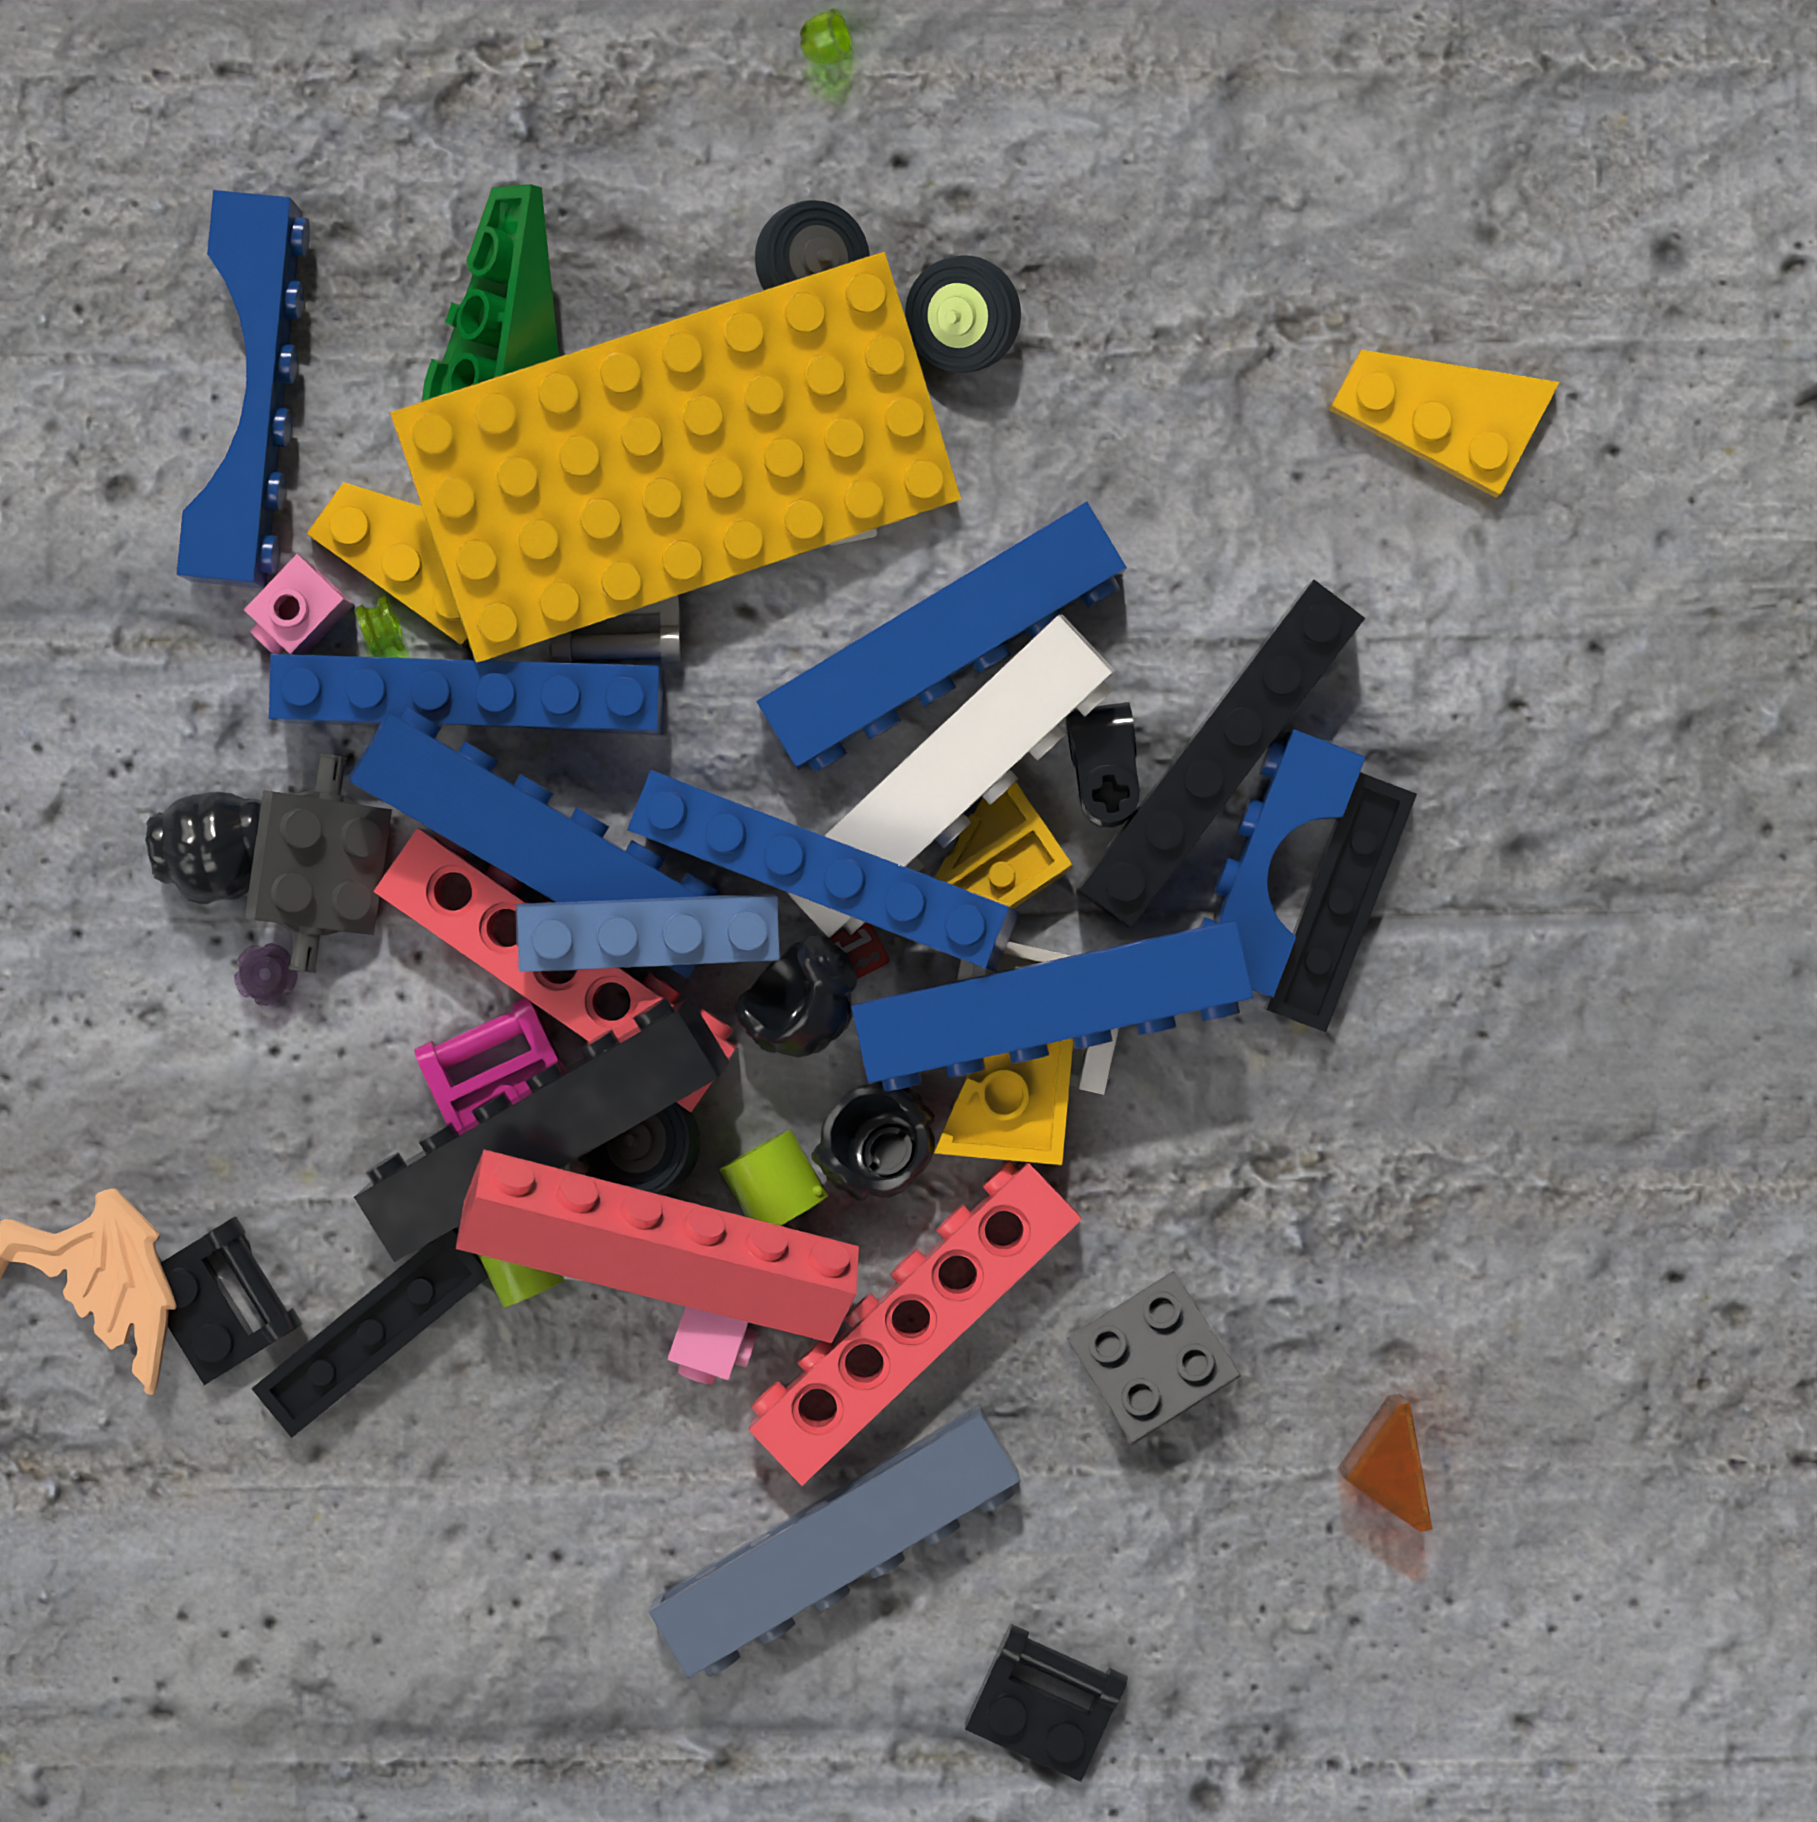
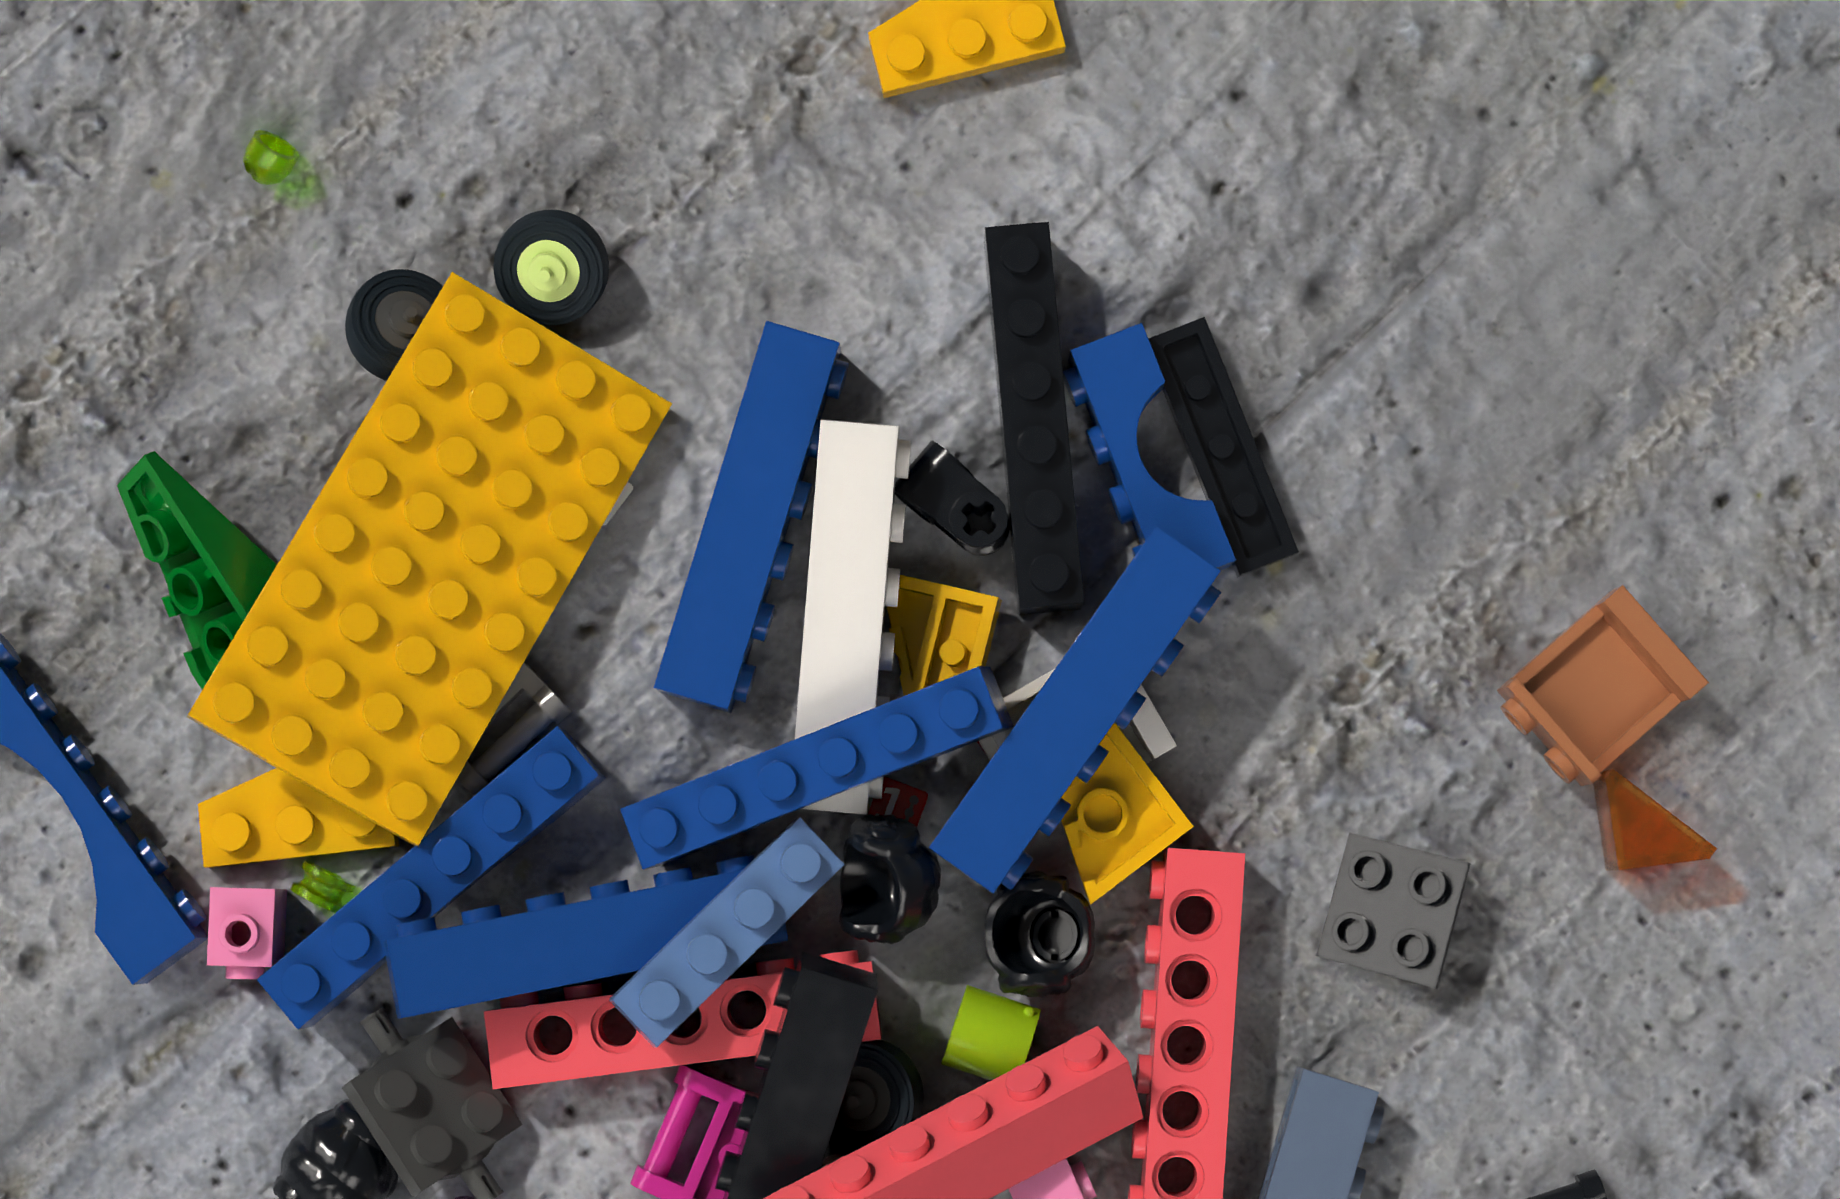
camera: 40 degrees left, 5 degrees down
none -> nougat panel [1497,585,1709,786]

